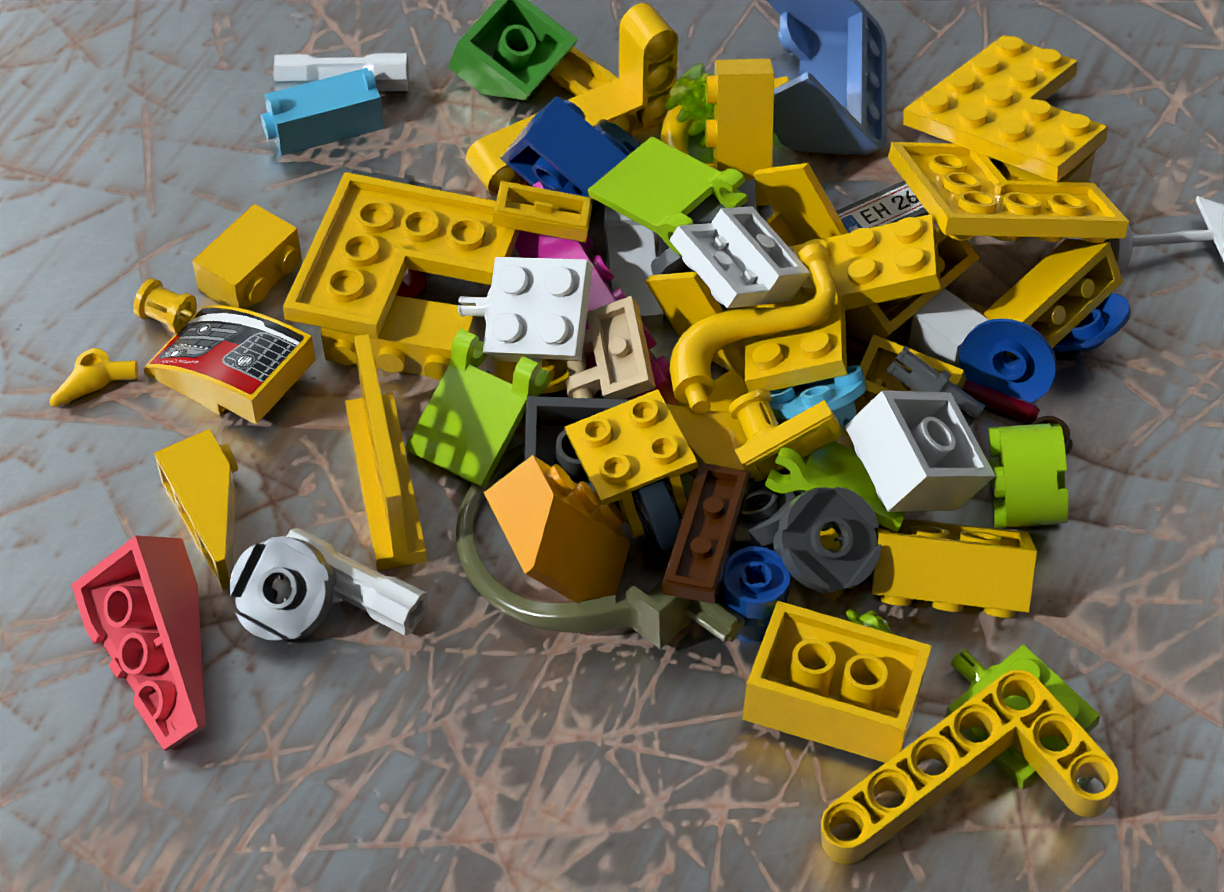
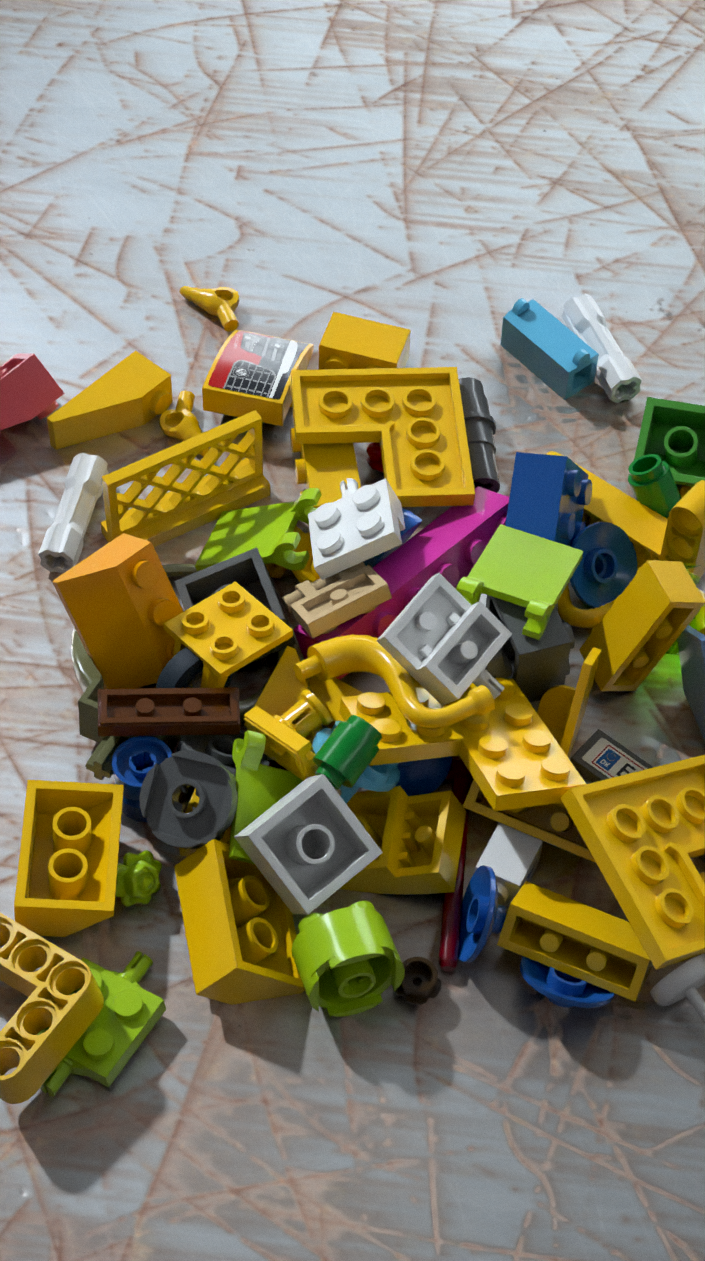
camera: 70 degrees right, 0 degrees up
yellow bush [133,278,197,334] -> none
plate [230,536,337,641] -> none
yellow tile [492,181,593,243] -> none
dark grey pin [886,346,986,427] -> none
none -> yellow animal [159,391,209,456]
none -> green brick [313,715,382,790]
none -> green brick [628,454,681,518]

